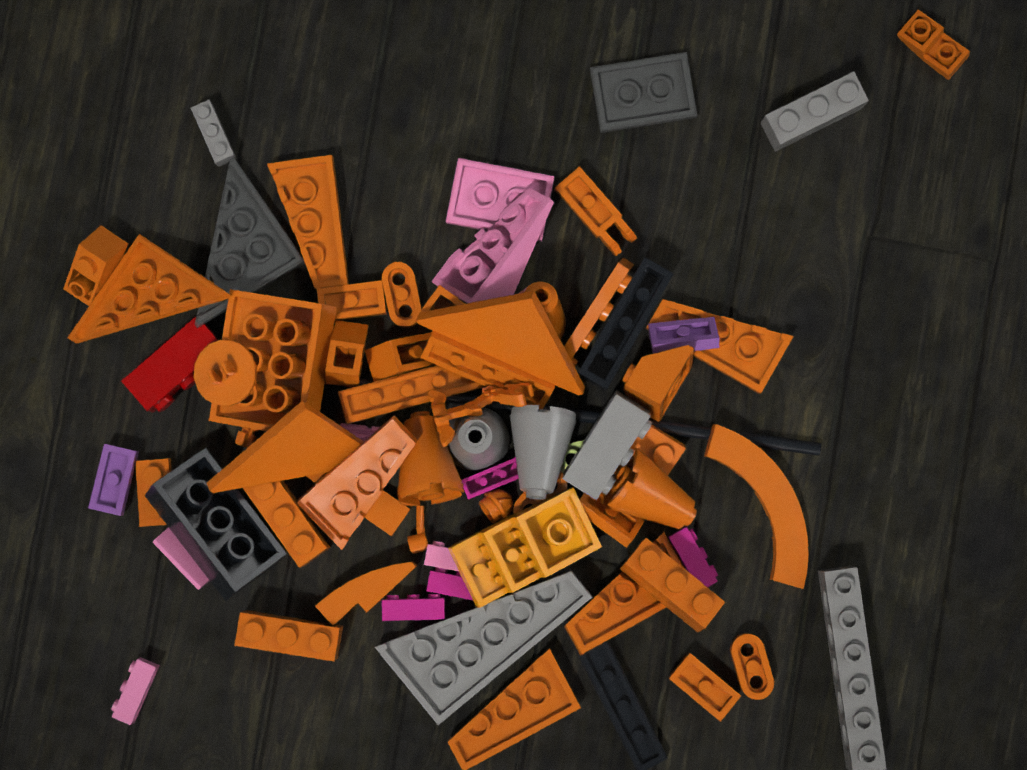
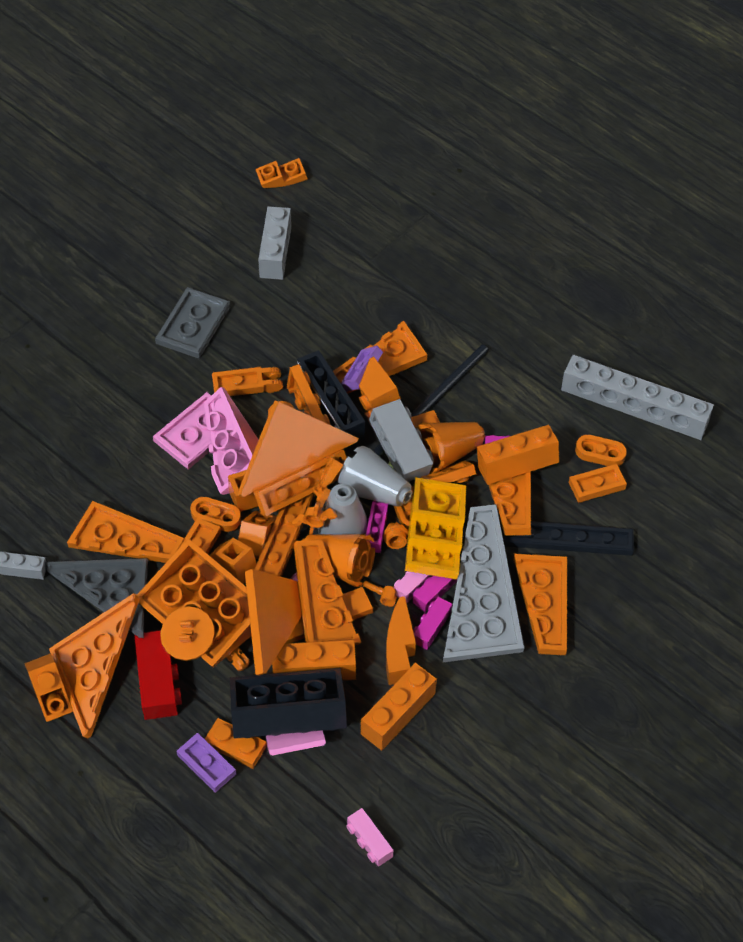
camera: 60 degrees left, 30 degrees down
orange tile [704,424,809,589] -> none

